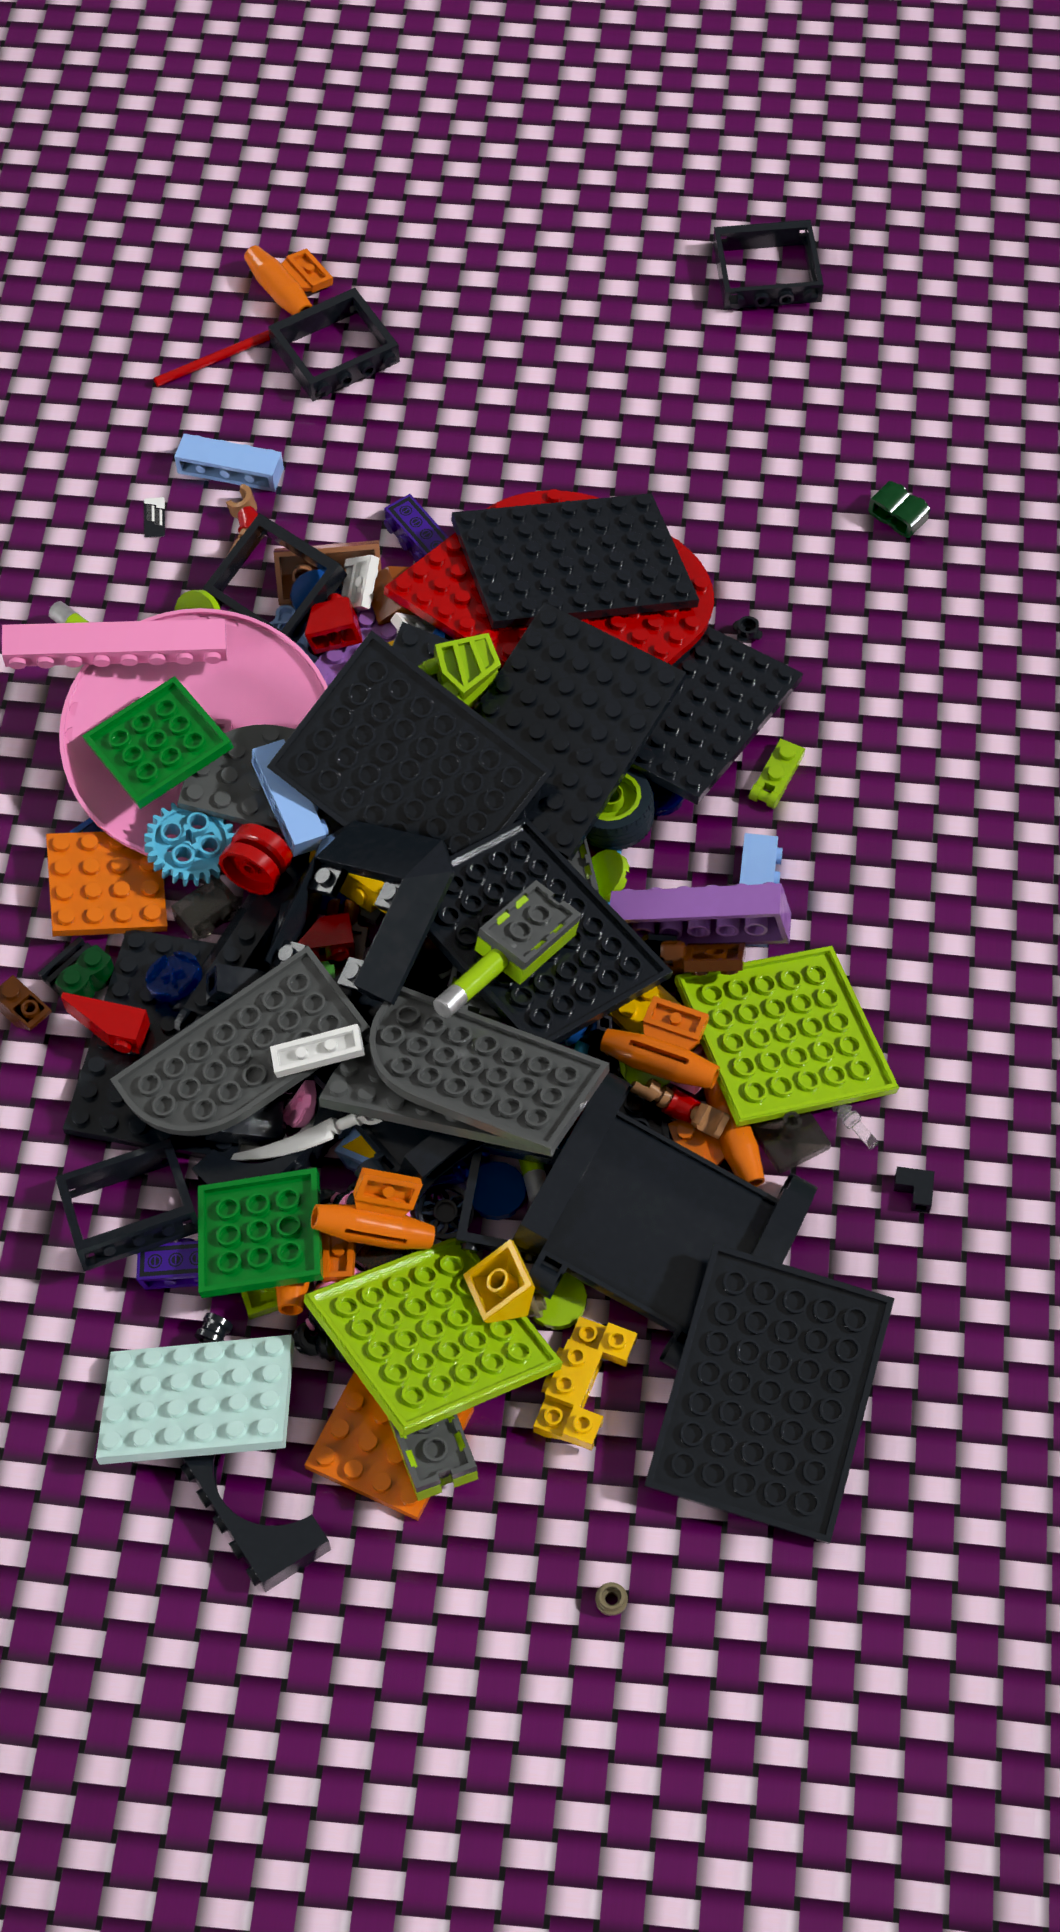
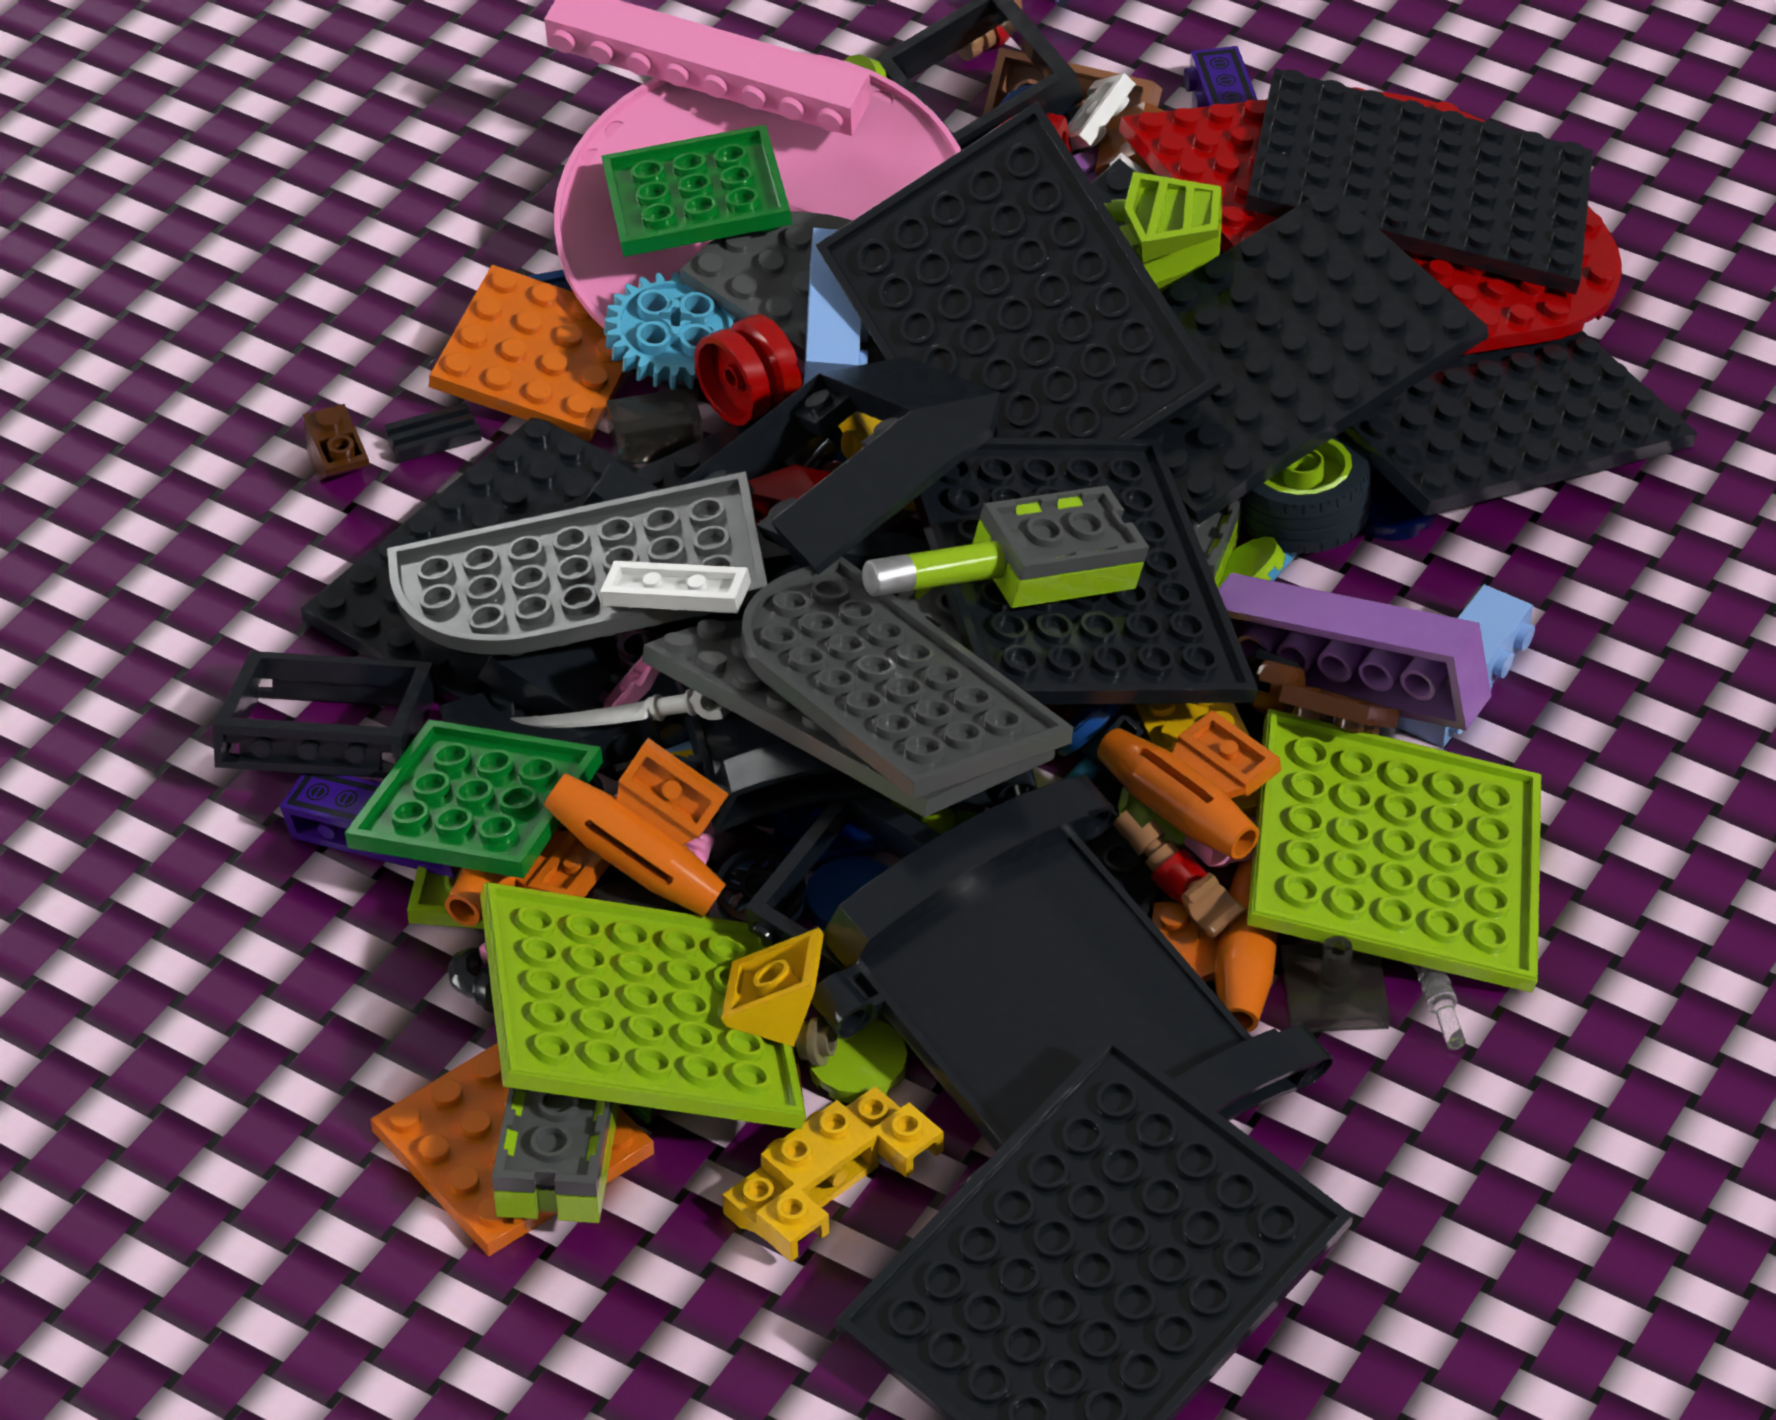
camera: 25 degrees right, 15 degrees down
dark green brick [55,945,114,1000] -> none
red slope [61,992,150,1054] -> none
light aqua plate [96,1335,294,1465] -> none
clear blue tile [145,951,202,1002] -> none
black arch [180,1454,331,1592] -> none
black wheel [194,1313,233,1343] -> none
black plate [733,616,763,643] -> none
lime plate [749,738,805,809] -> none
black piece [893,1166,935,1213] -> none

